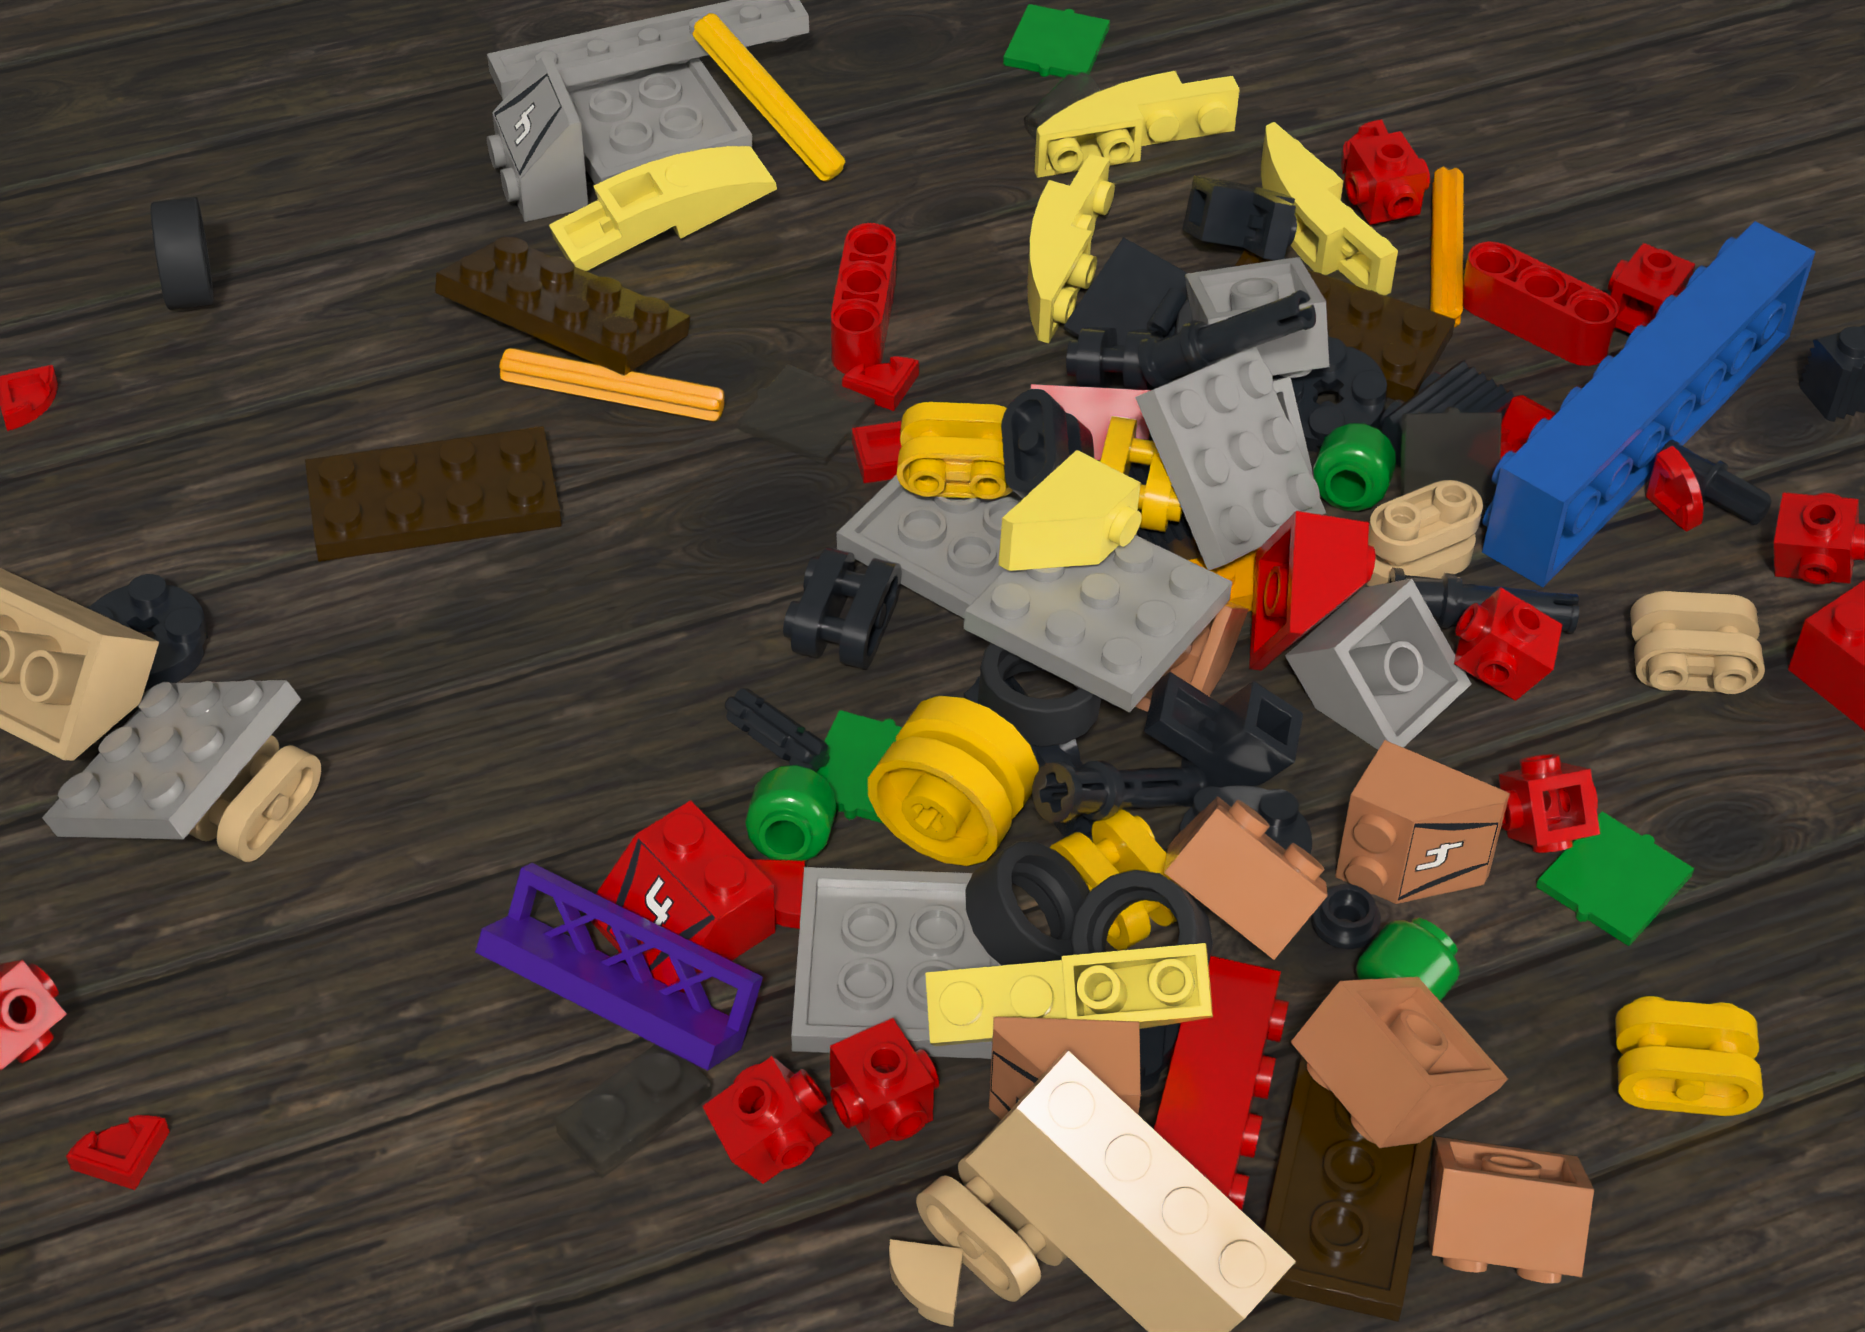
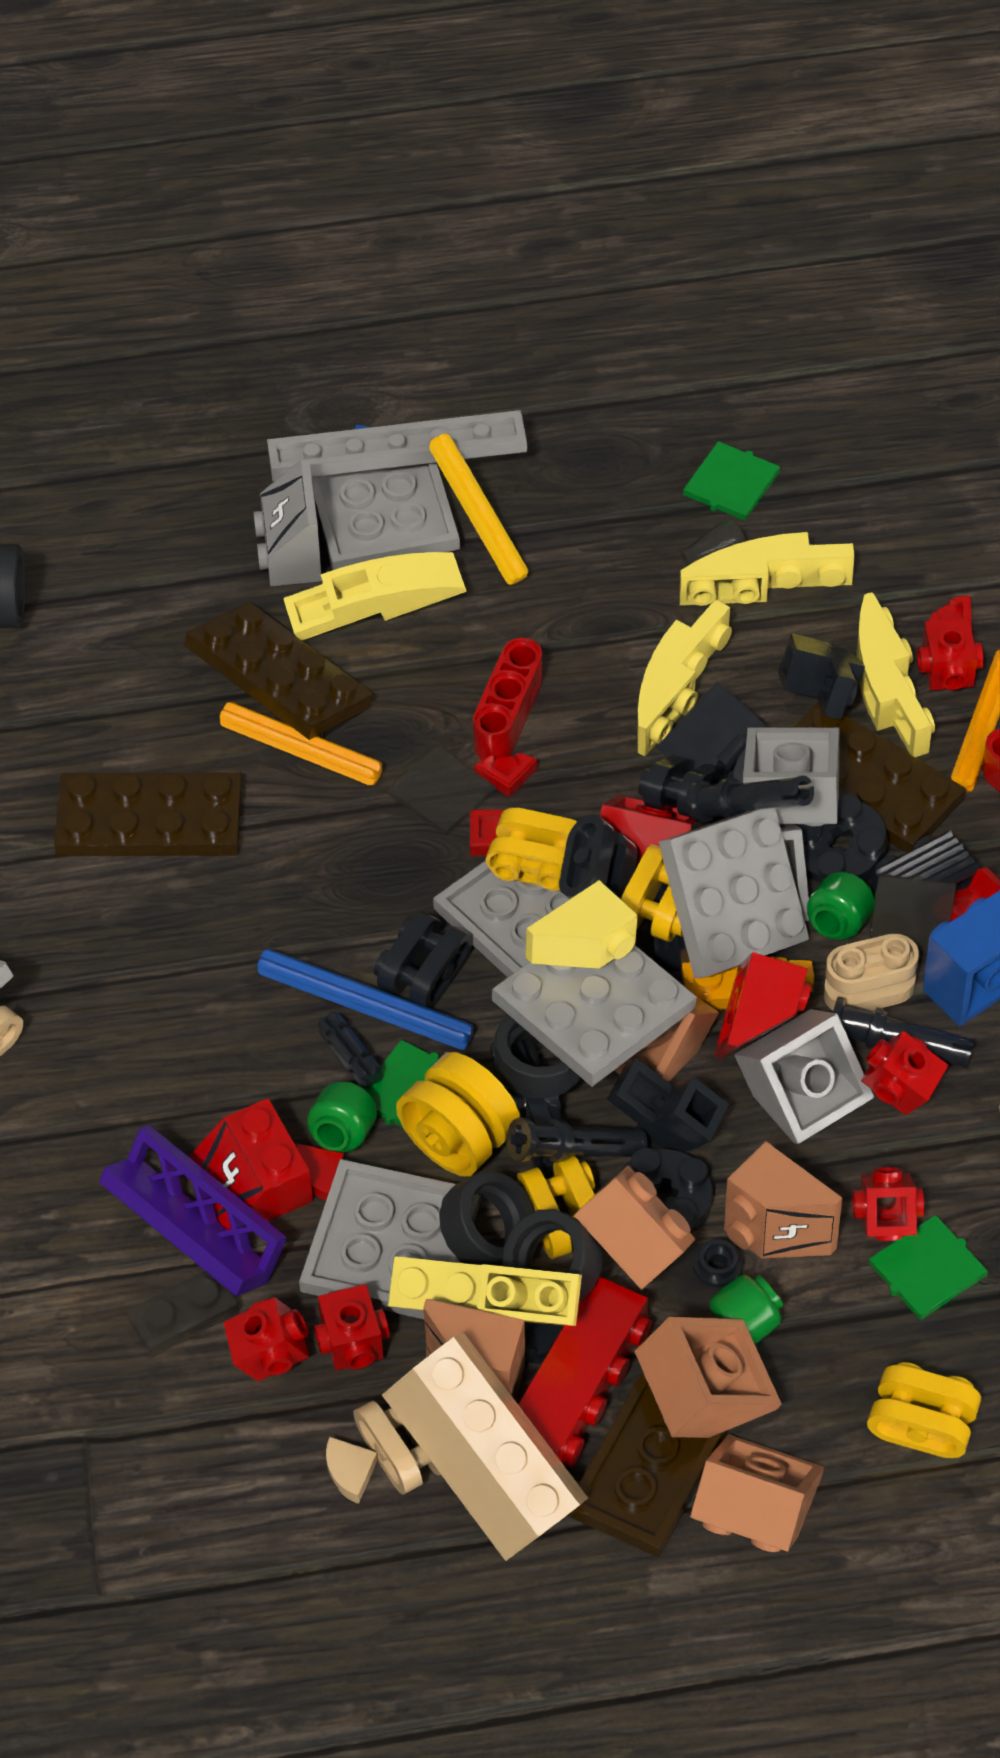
camera: 15 degrees right, 5 degrees up
none -> blue axle [257,949,474,1050]

